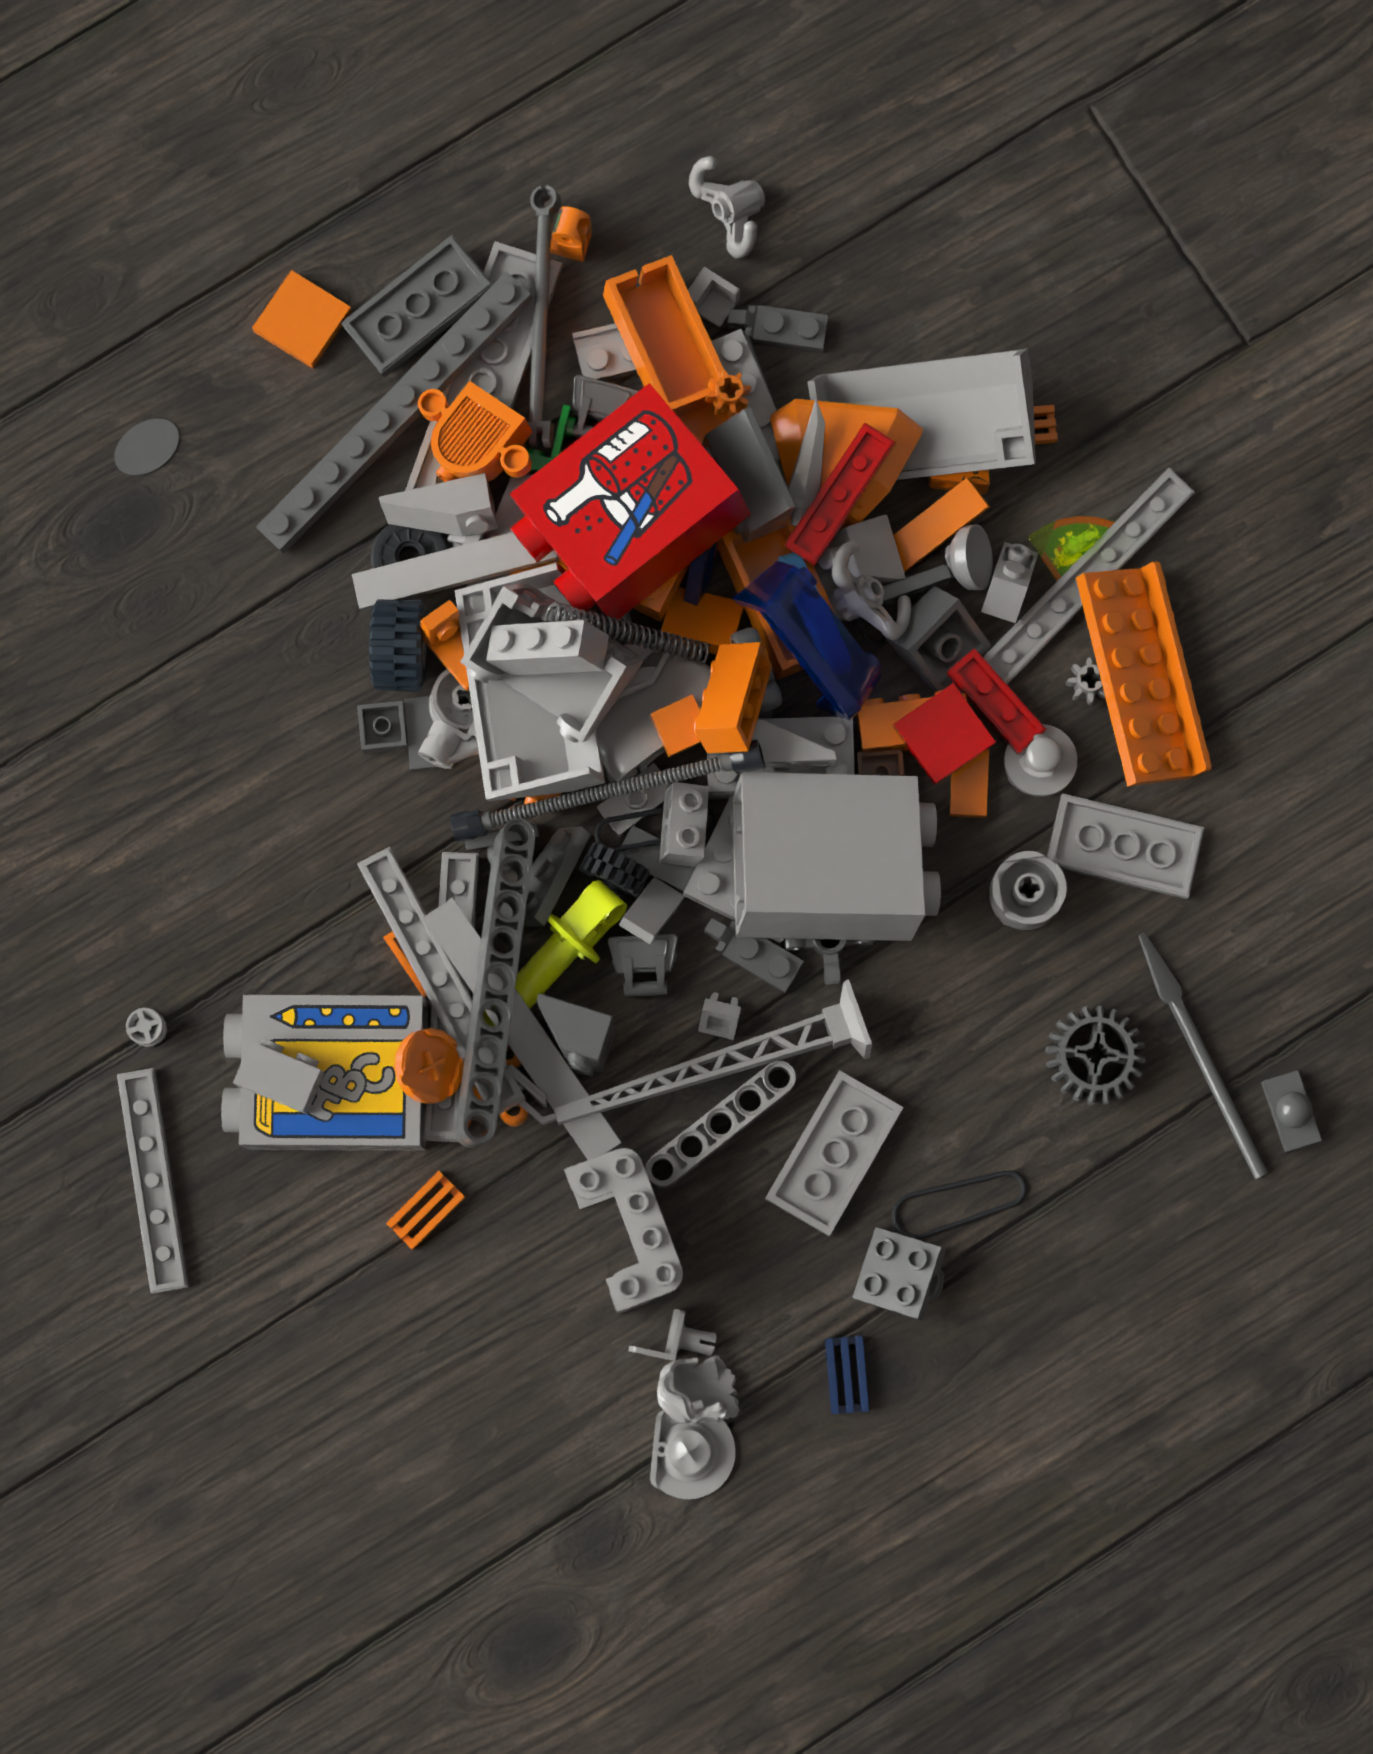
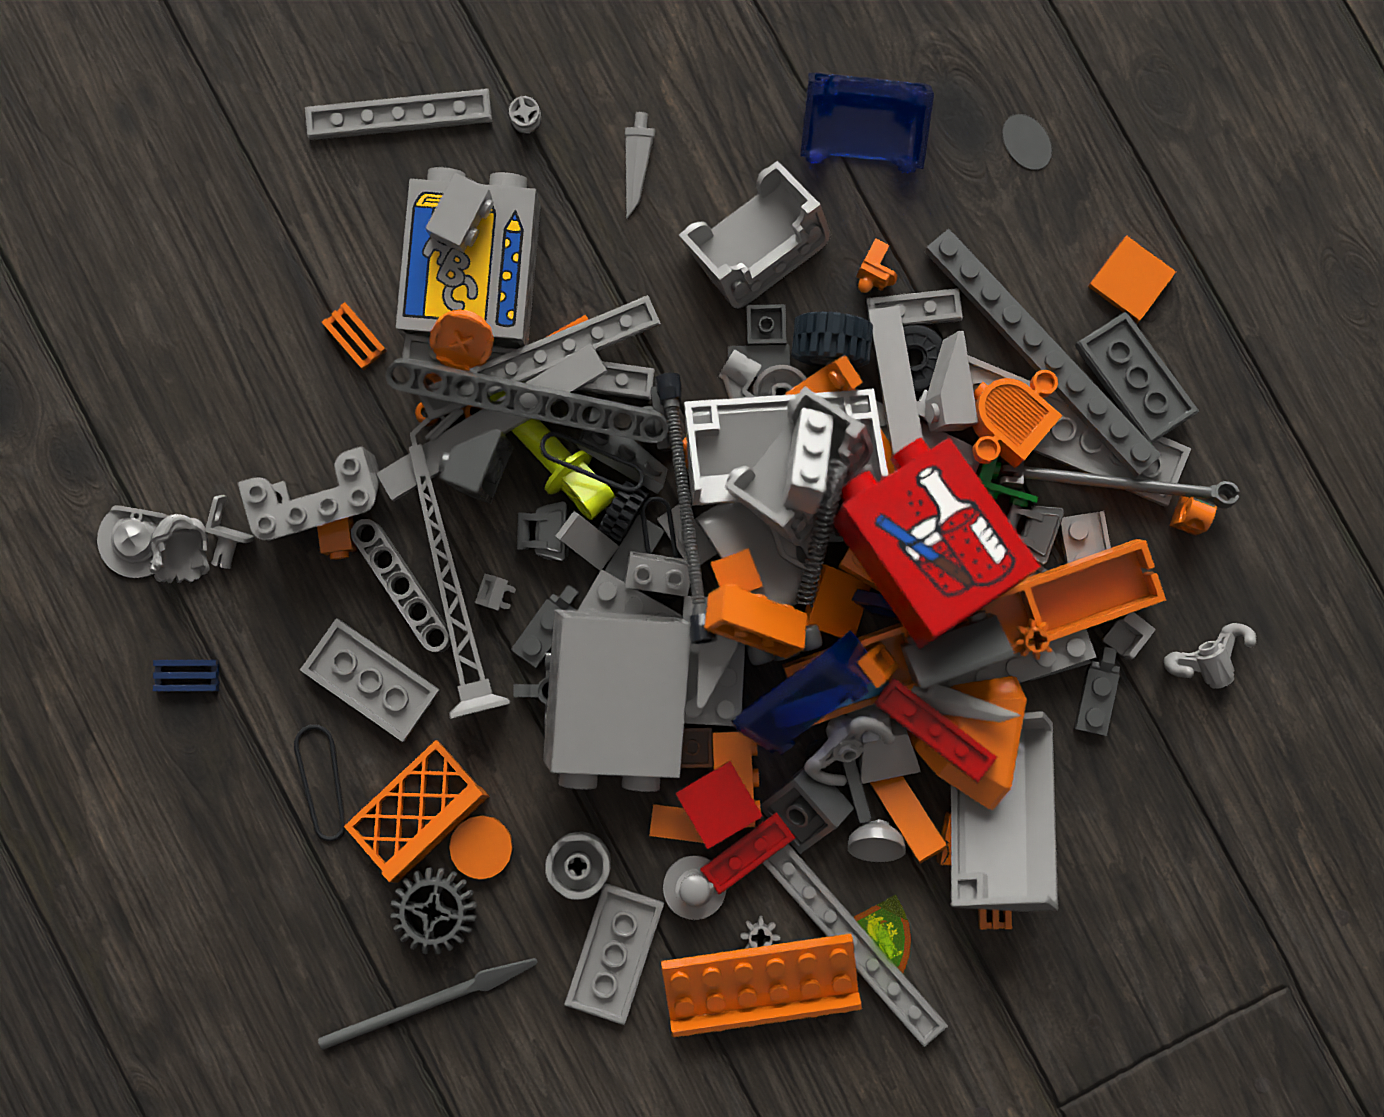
camera: 90 degrees right, 5 degrees up
plate [852,1227,946,1321] -> none
light grey slope [981,542,1038,623] -> none
dark grey tile [1261,1070,1322,1152] -> none
none -> orange brick [317,516,357,560]
none -> orange fence [344,740,489,883]
none -> orange tile [449,815,513,879]
none -> black piece [540,431,644,493]
none -> light grey bar [625,112,655,218]
none -> light grey windscreen [679,161,830,308]
none -> clear blue windscreen [800,73,934,173]
none -> orange piece [856,239,898,293]
none -> orange tile [857,642,899,688]
none -> light grey tile [866,288,963,326]

